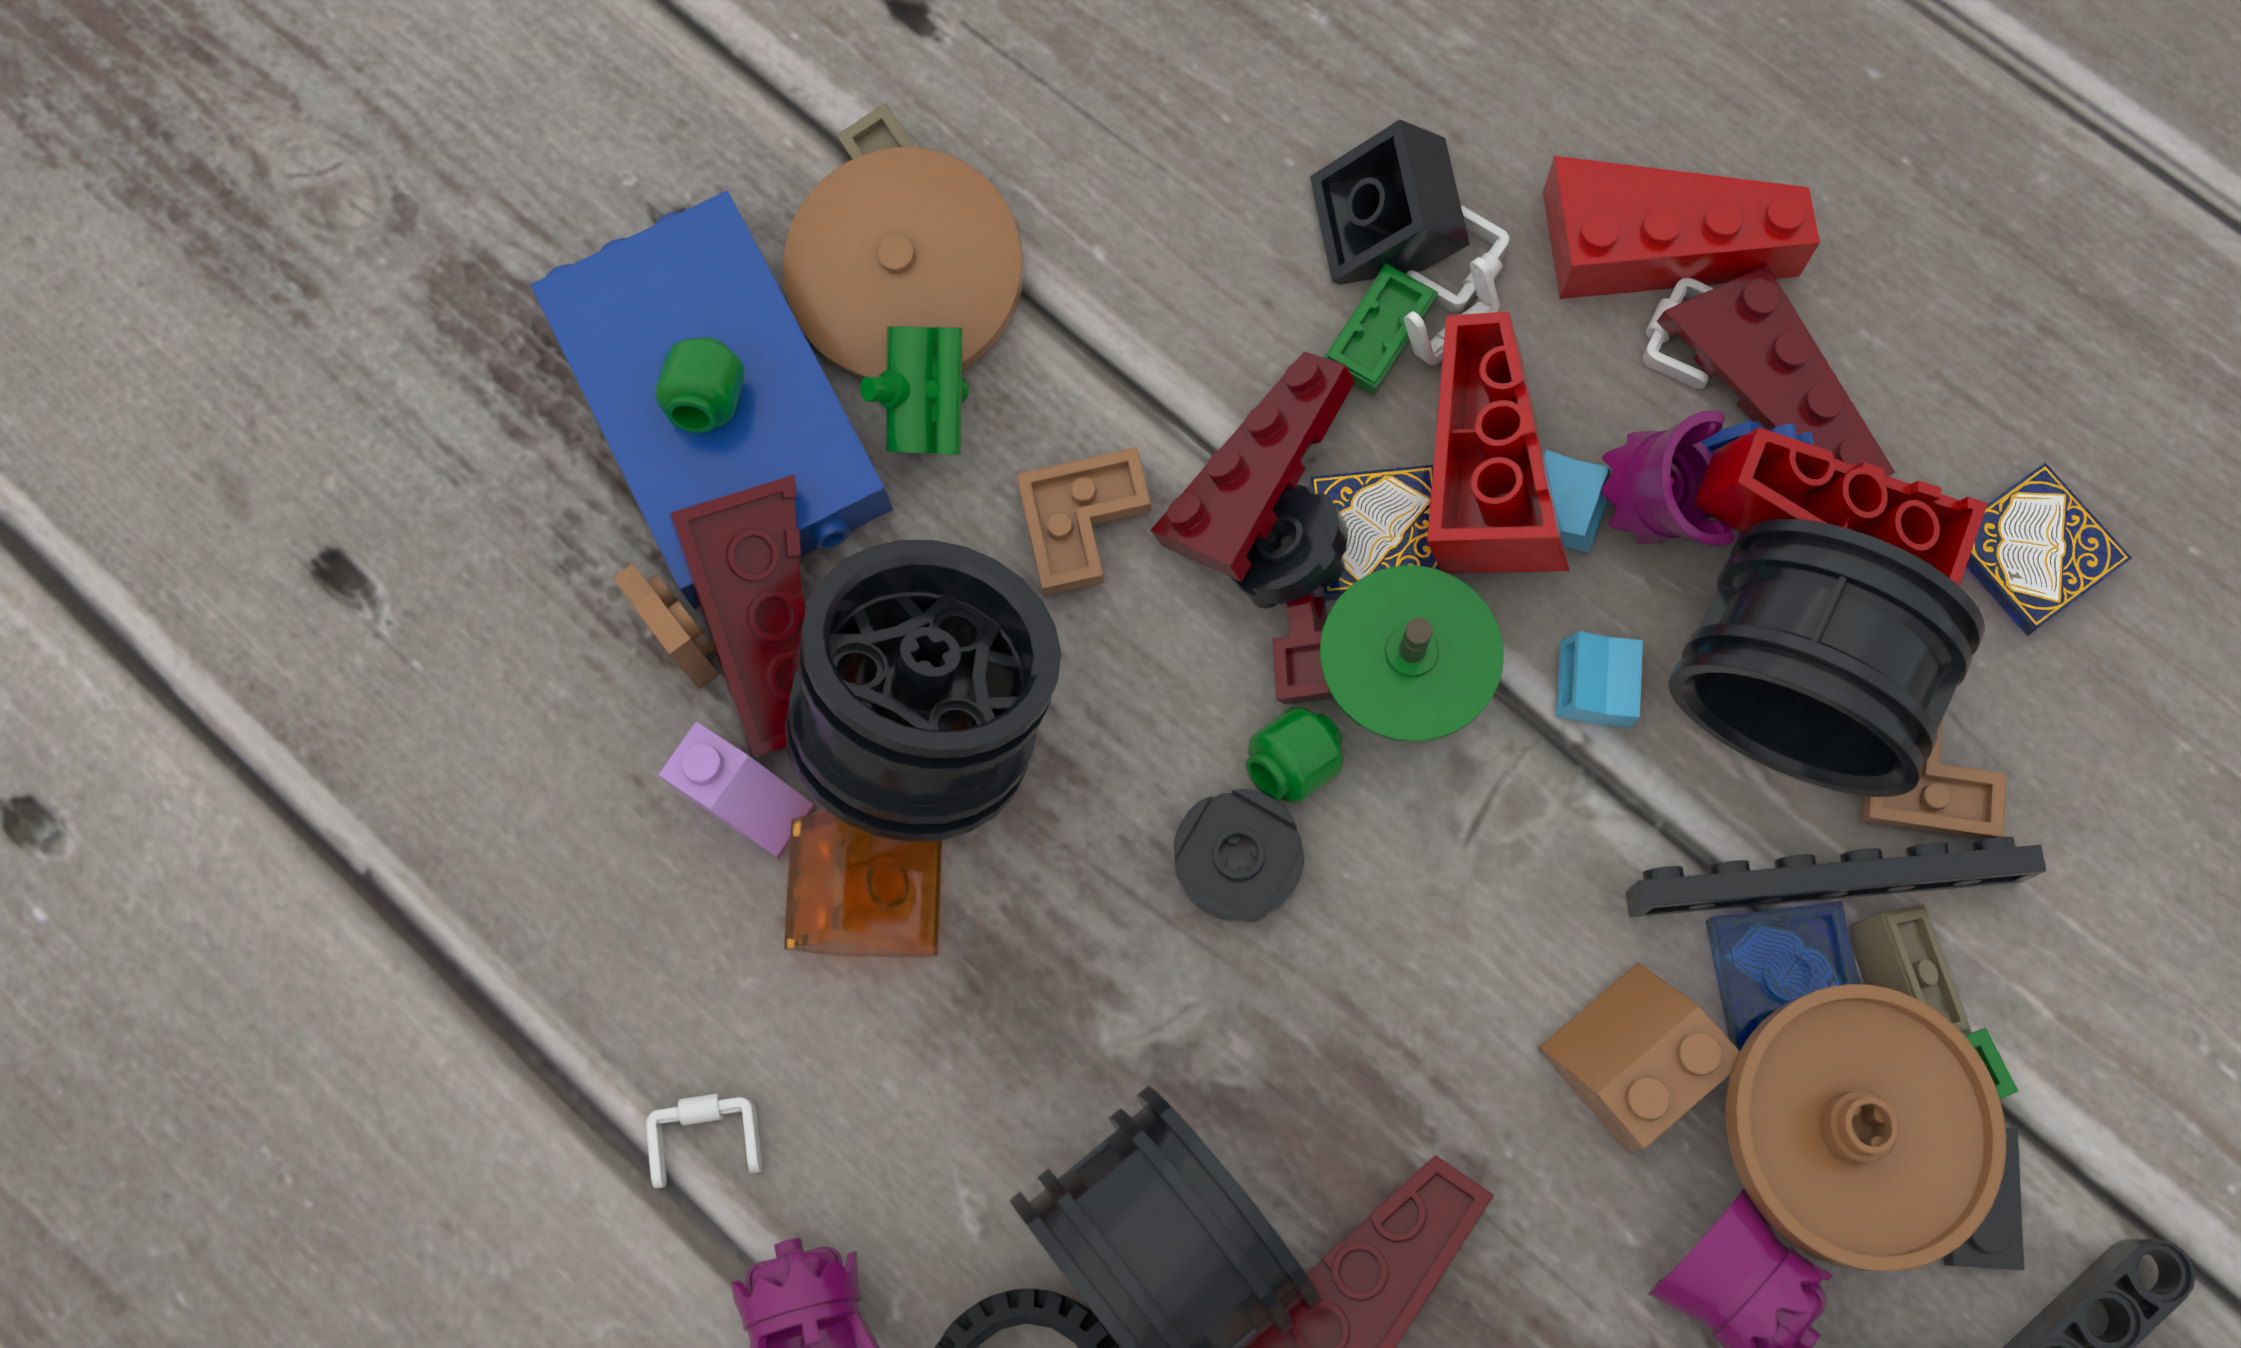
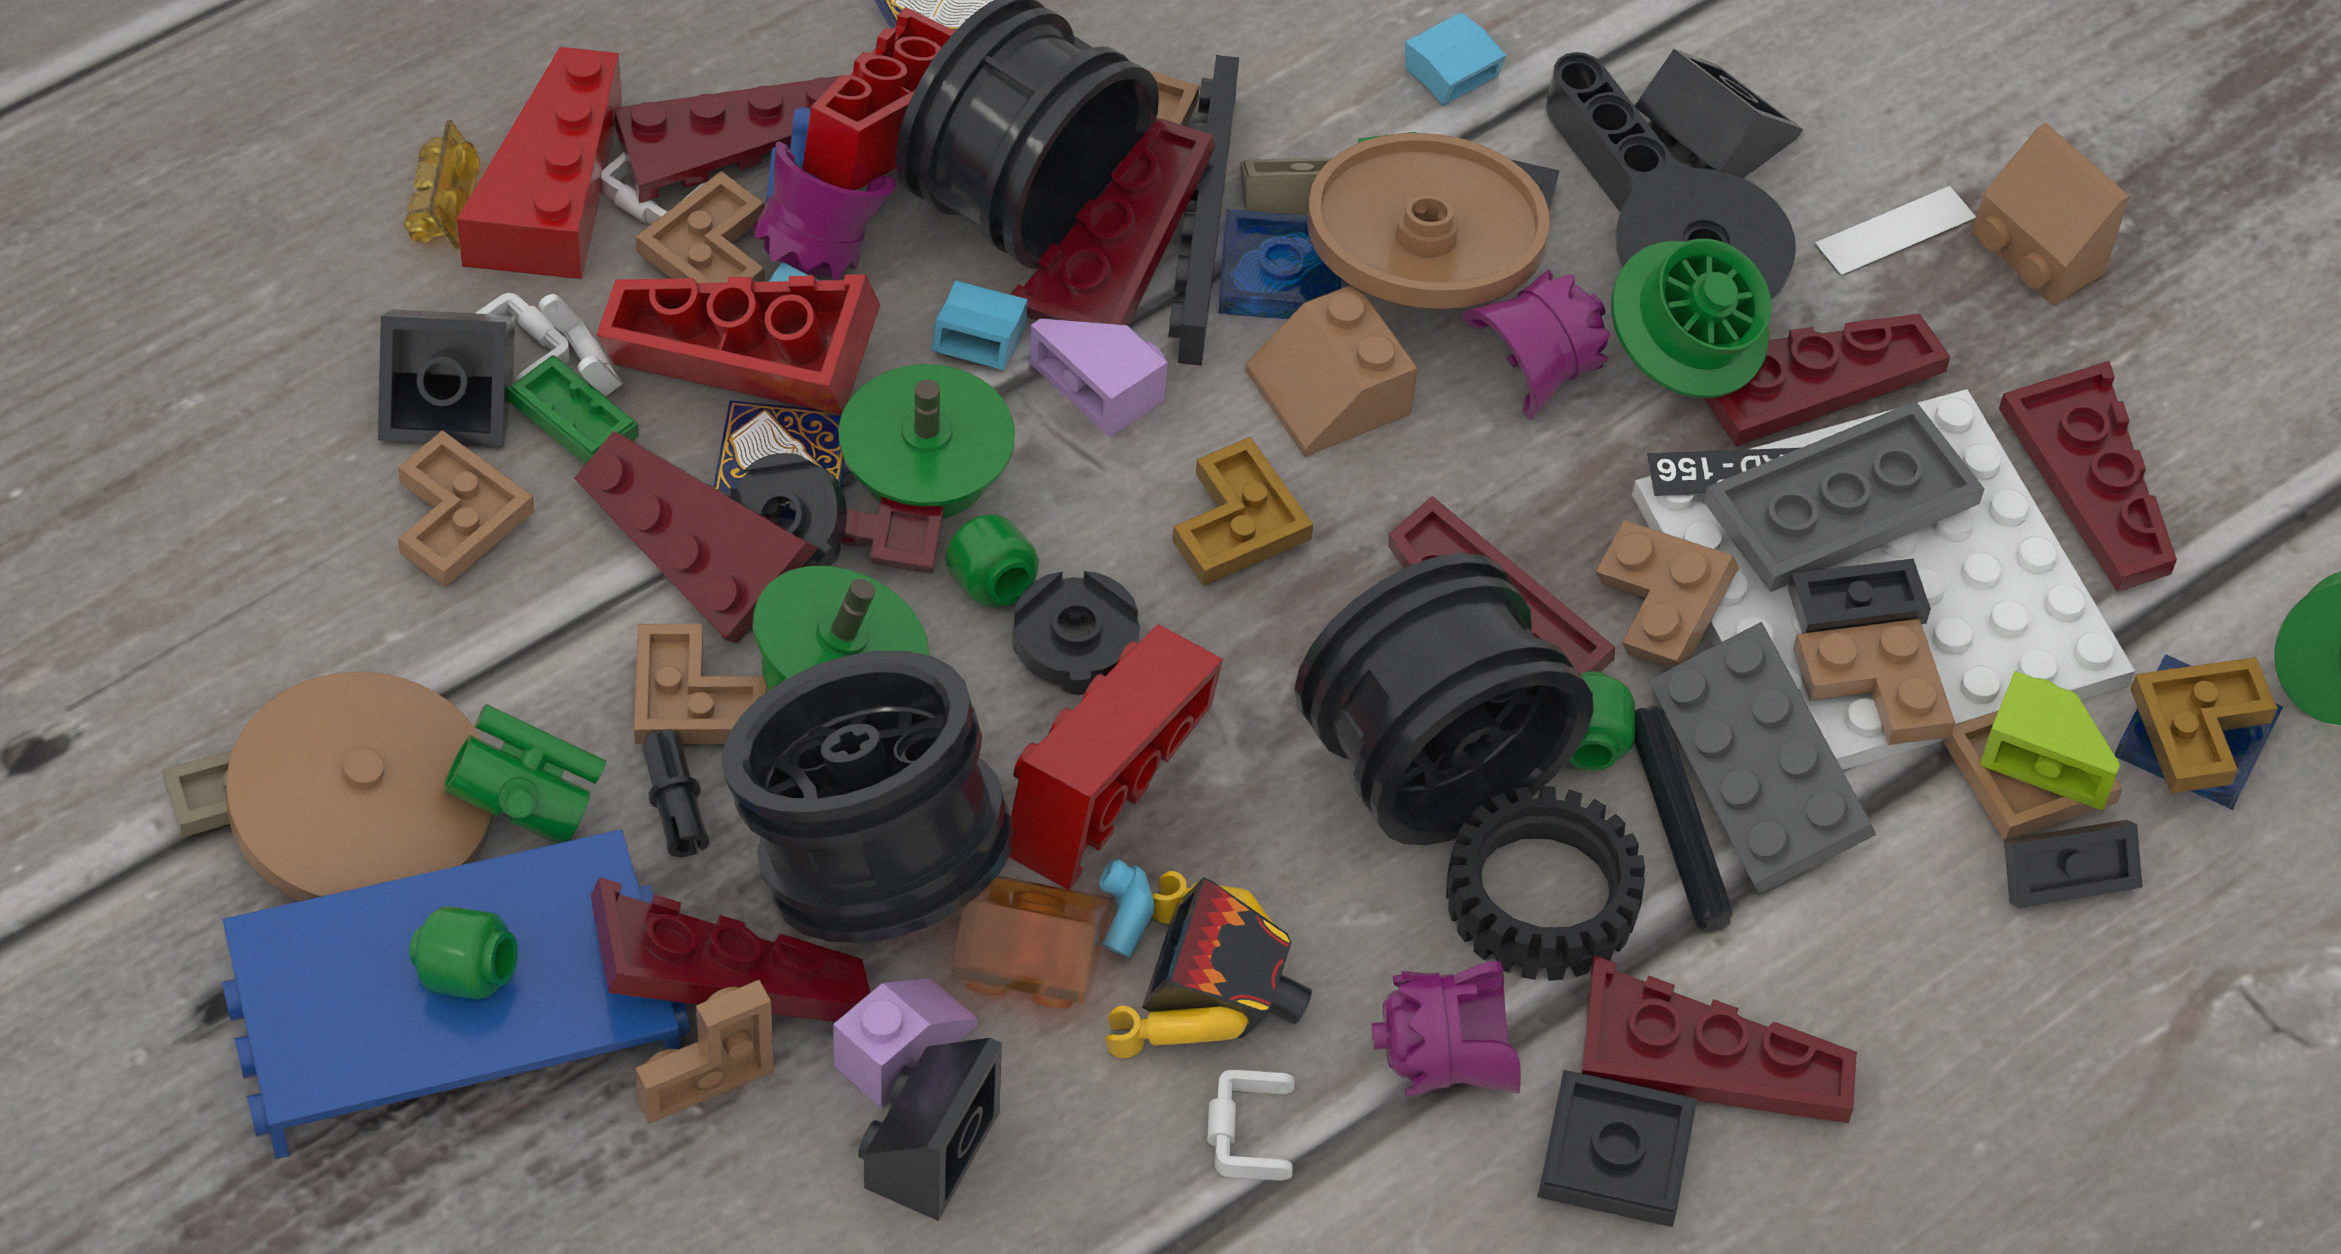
camera: 90 degrees left, 20 degrees down
none -> medium nougat plate [398,430,535,587]
none -> clear yellow hinge [404,120,480,249]
none -> medium nougat plate [635,171,765,283]
none -> black axle [643,729,709,857]
none -> green piece [753,566,929,690]
none -> black slope [858,1037,1002,1221]
none -> red wedge [1009,624,1223,890]
none -> dark red wing [1010,118,1216,326]
none -> lavender slope [1030,319,1168,438]
none -> medium azure arm [1099,859,1155,959]
none -> torso [1105,871,1312,1059]
none -> pearl gold plate [1172,436,1313,586]
none -> medium azure piece [1405,12,1506,106]

